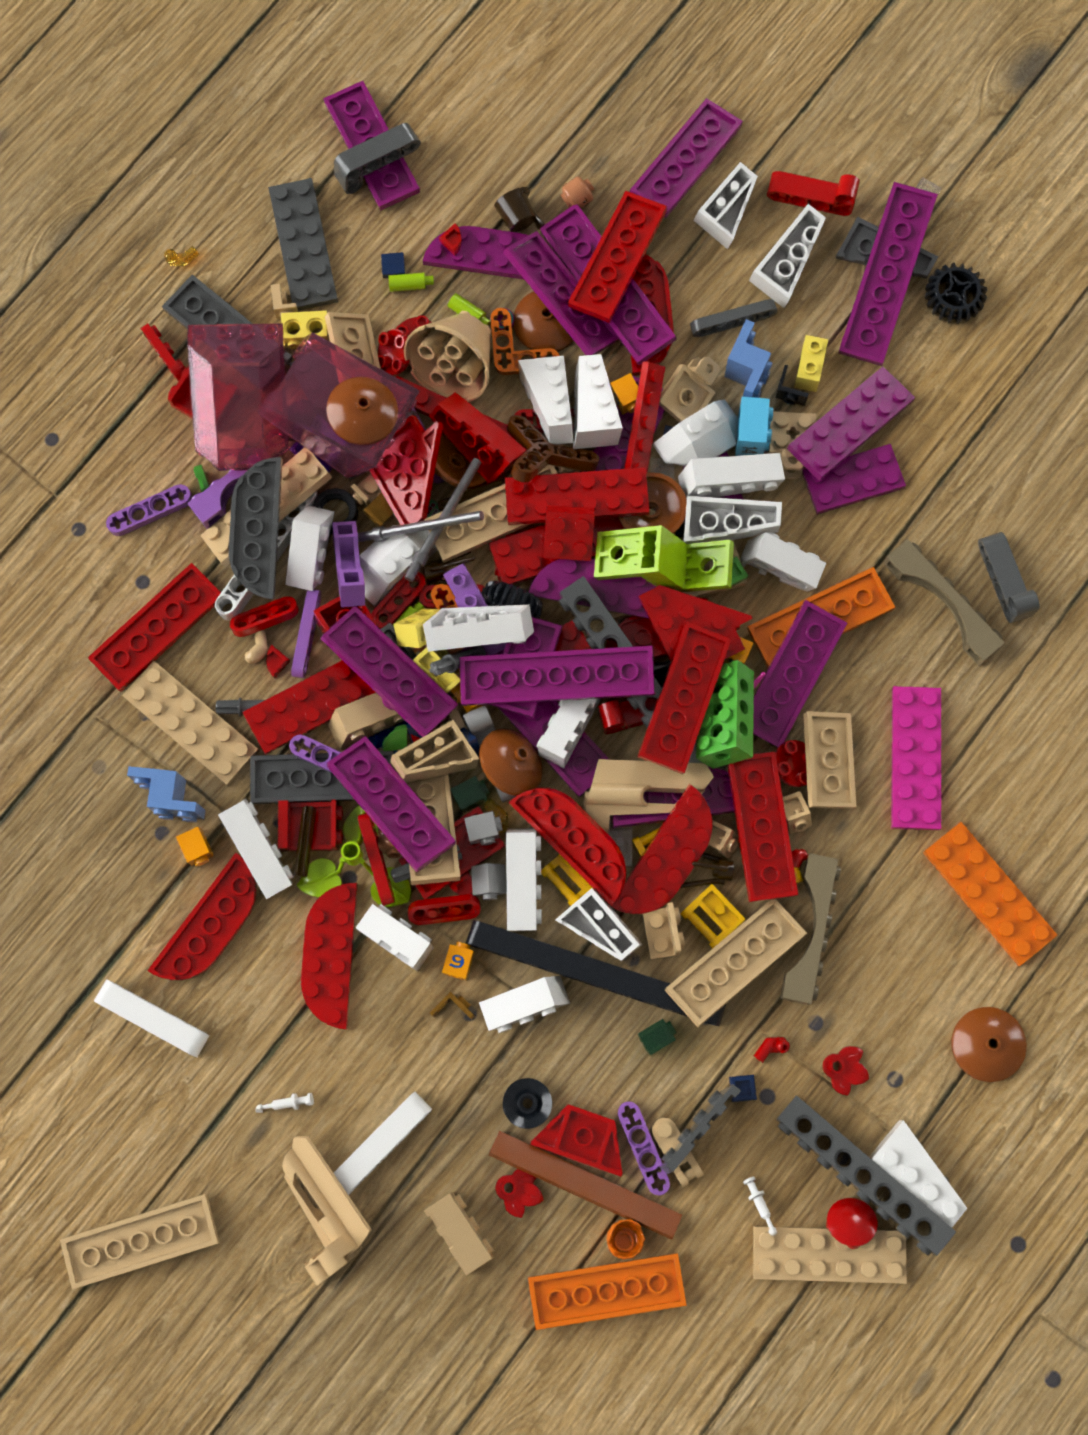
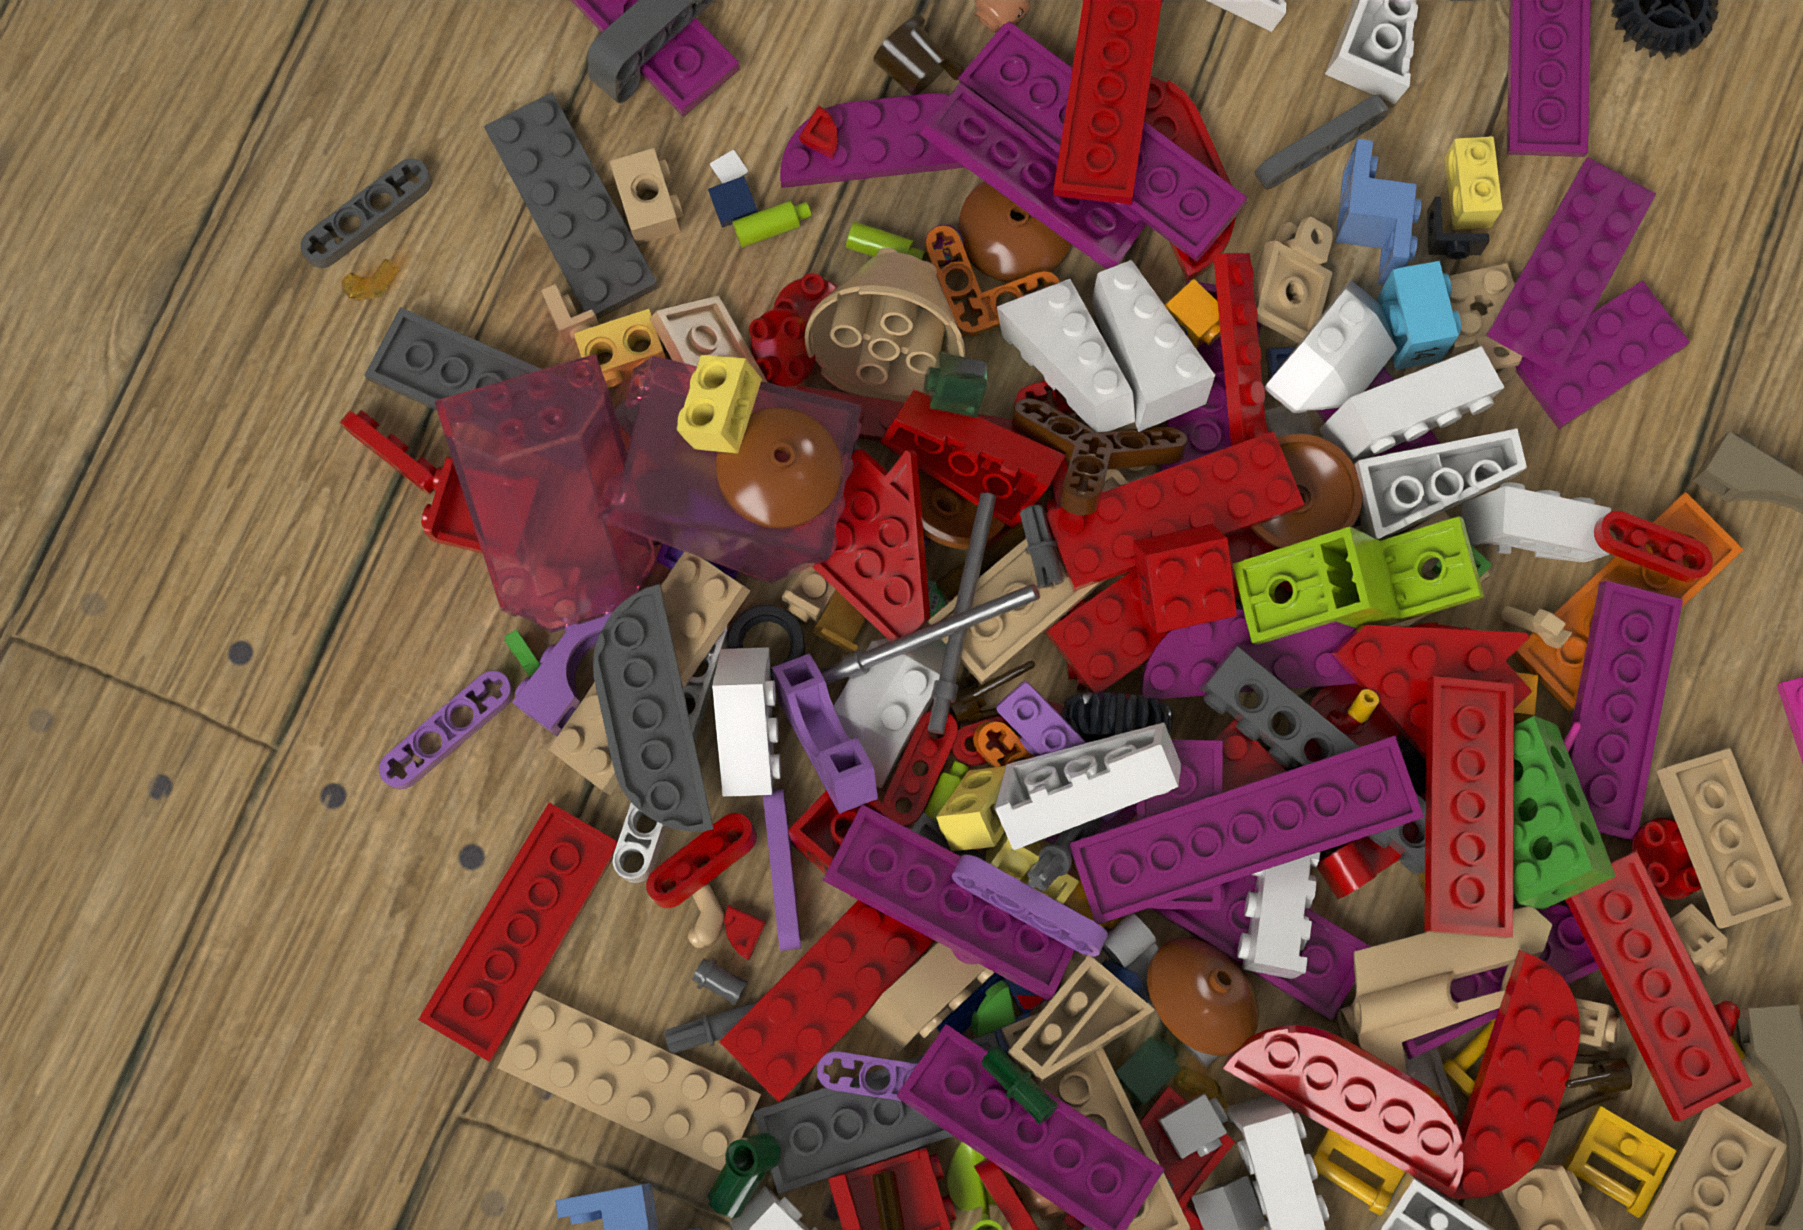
camera: 20 degrees left, 0 degrees up
none -> dark grey beam [301,158,432,268]
none -> tan brick [609,148,684,245]
none -> light yellow brick [676,355,762,453]
none -> dark grey pin [692,958,748,1005]
none -> dark green piece [707,1133,781,1219]
none -> white sticker [710,150,748,184]
none -> clear green brick [924,352,988,418]
none -> medium lavender beam [952,855,1108,956]
none -> dark green axle [981,1047,1059,1125]
none -> dark grey axle [1020,505,1064,589]
none -> arm [1326,689,1379,735]
none -> tan bar [1501,606,1572,648]
none -> red plate [1594,511,1713,583]

